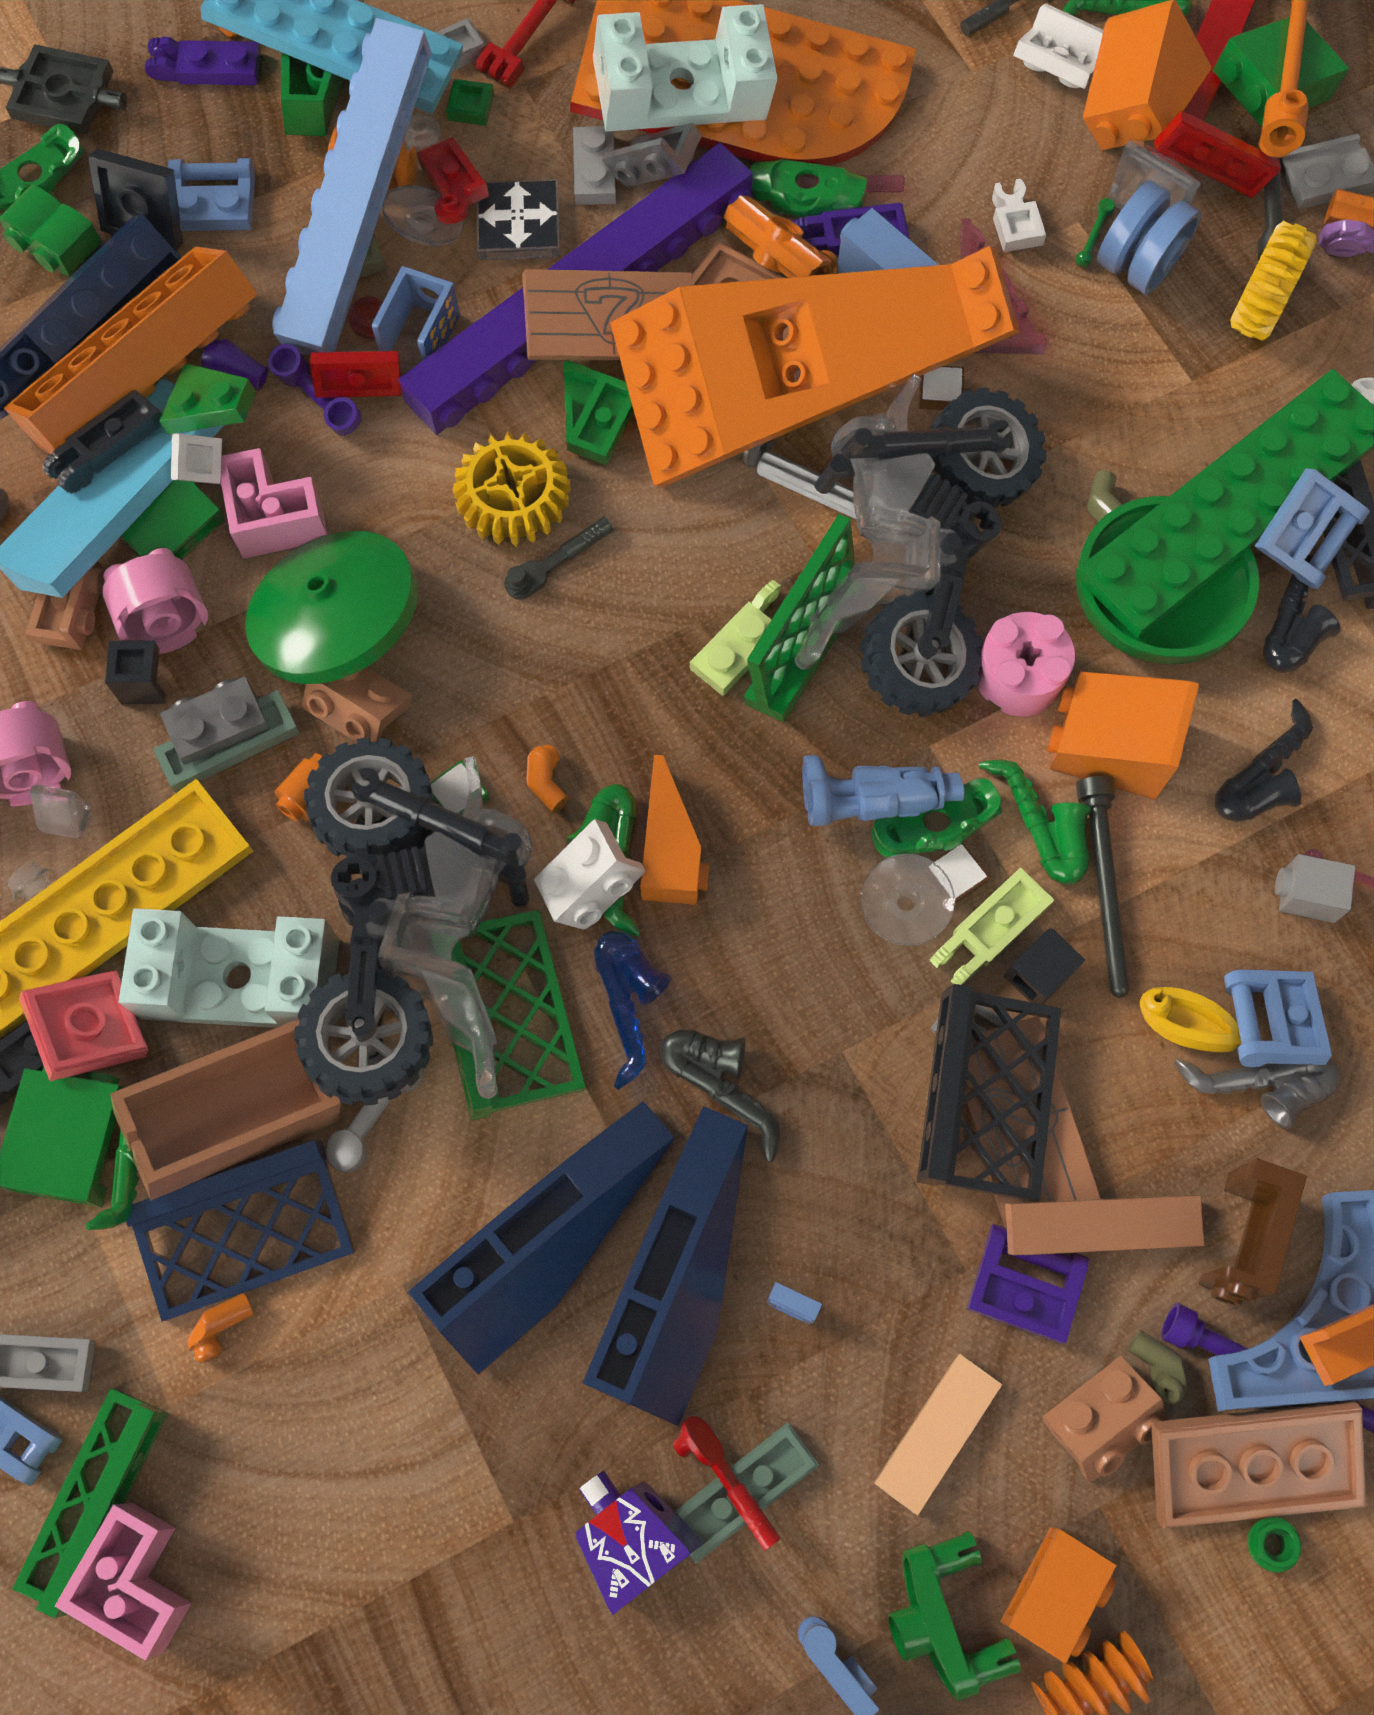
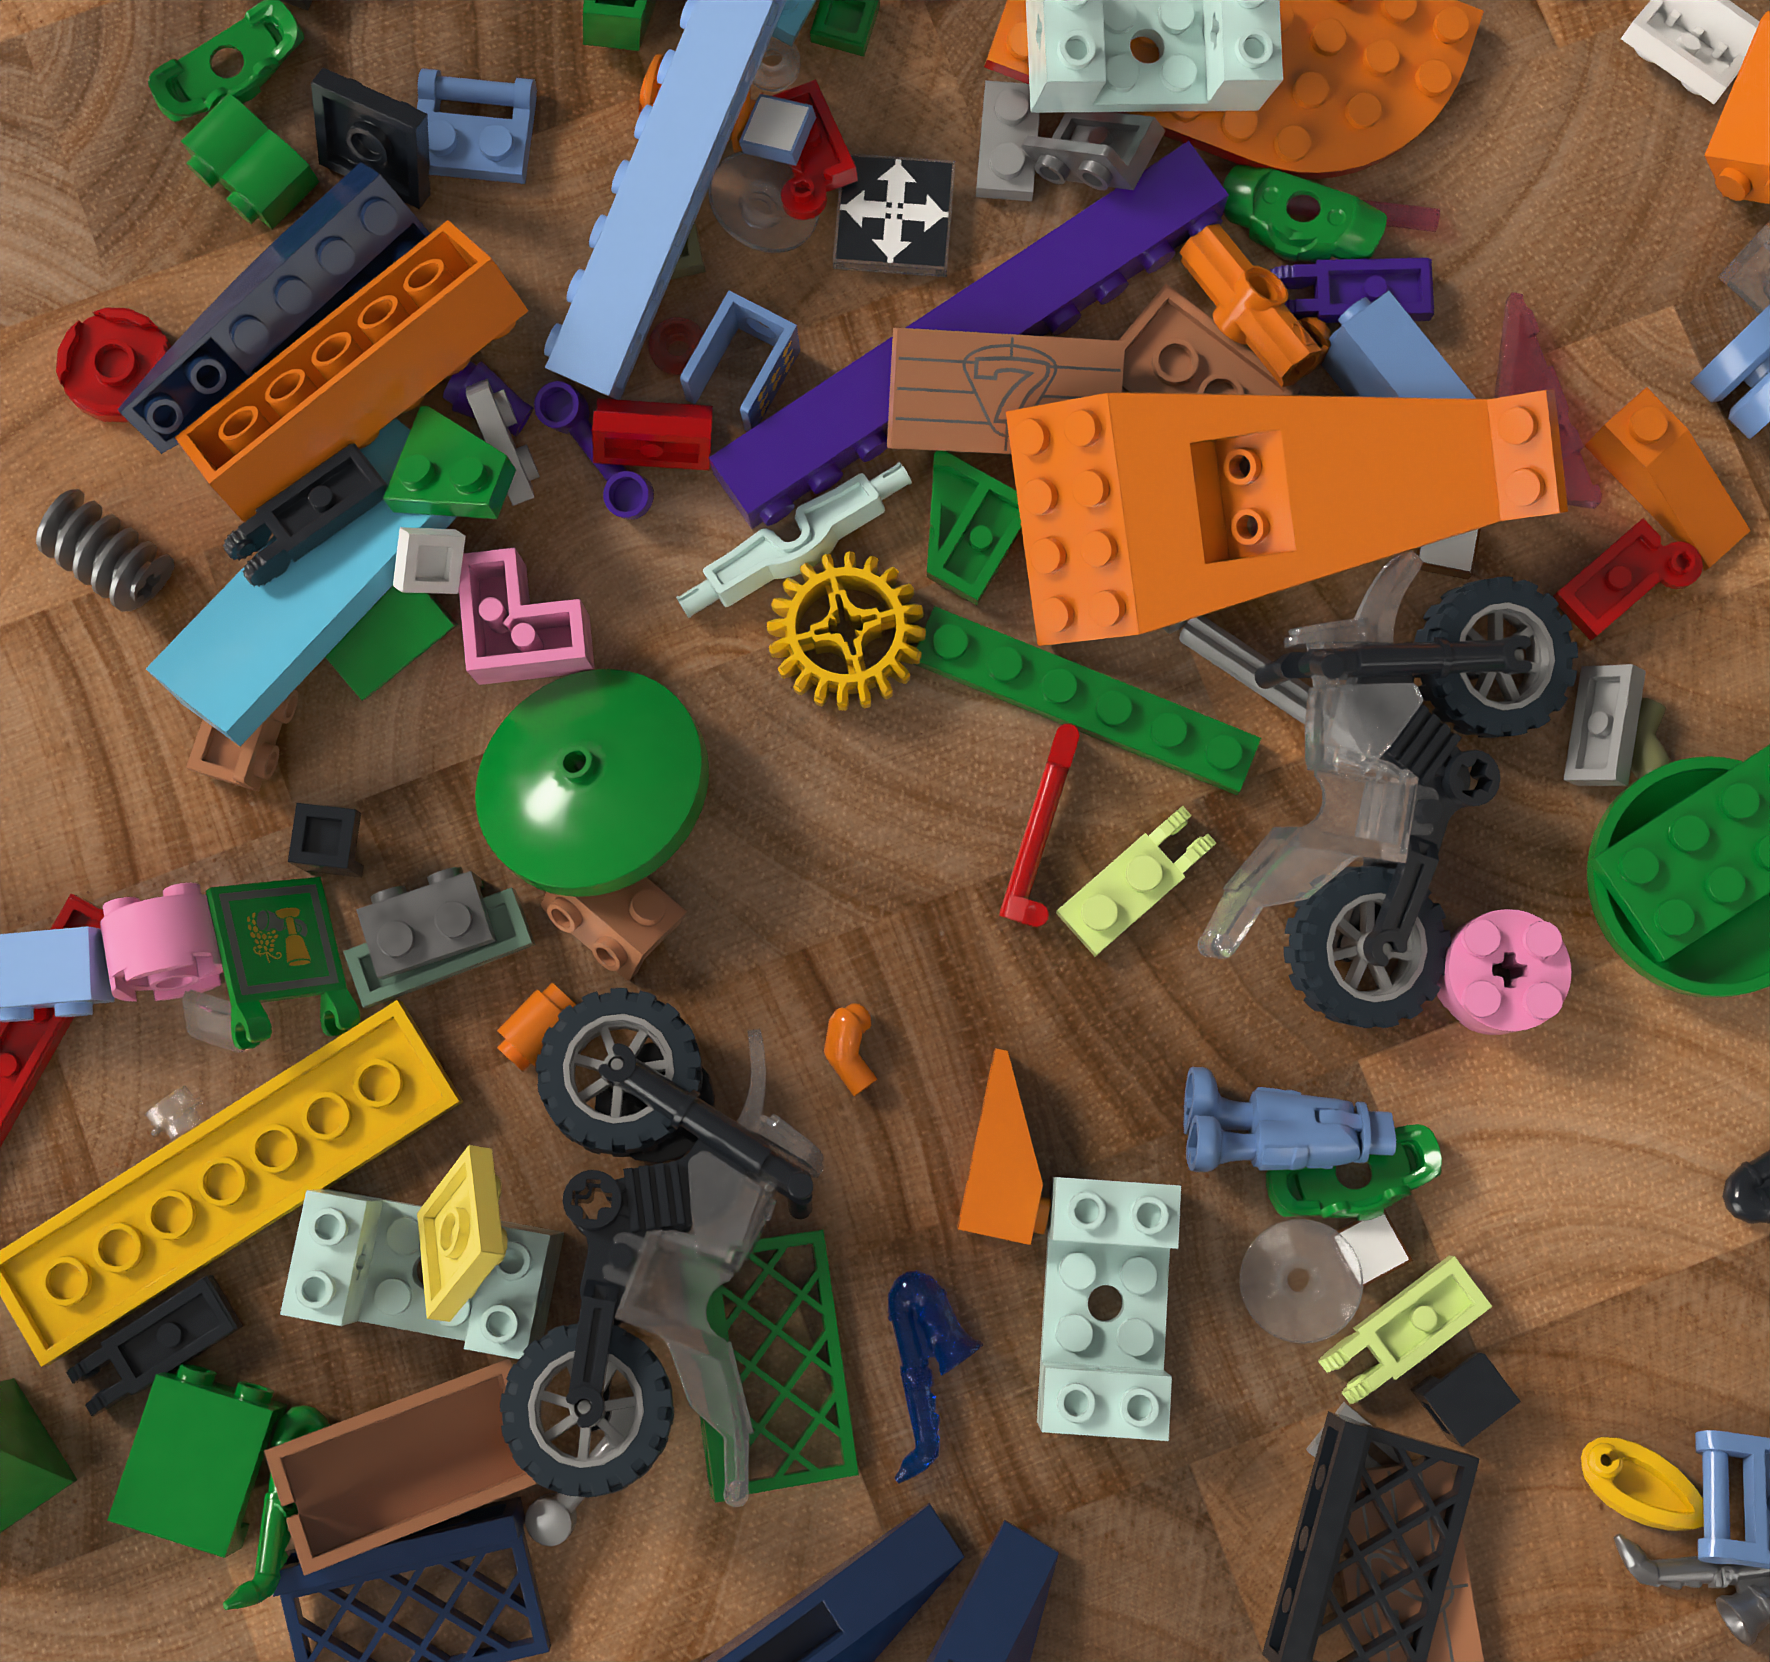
camera: 10 degrees right, 10 degrees up
coral tile [19,970,148,1081] -> none
bright pink brick [103,548,208,654] -> none
white tile [430,760,490,817] -> none
pearl dark grey piece [504,516,614,600] -> none
white bracket [534,819,645,929] -> none
green piece [566,784,640,937] -> none
pearl dark grey piece [660,1029,780,1162] -> none
green fence [744,514,870,723] -> none
green piece [979,759,1092,885] -> none
white plate [992,179,1046,253] -> none
orange slope [1046,672,1199,800] -> none
green hinge [1076,198,1115,267] -> none
pearl dark grey piece [1076,776,1129,998] -> none
none -> green flag [205,877,361,1050]
none -> light yellow plate [417,1145,508,1322]
none -> light grey plate [466,378,540,506]
none -> light aqua piece [676,462,912,618]
none -> white tile [739,94,816,166]
none -> green plate [914,606,1261,795]
none -> red hinge [999,724,1080,927]
none -> light aqua plate [1037,1177,1181,1441]
none -> red hinge [1553,518,1703,641]
none -> light grey plate [1563,664,1646,786]
none -> orange slope [1585,387,1751,571]

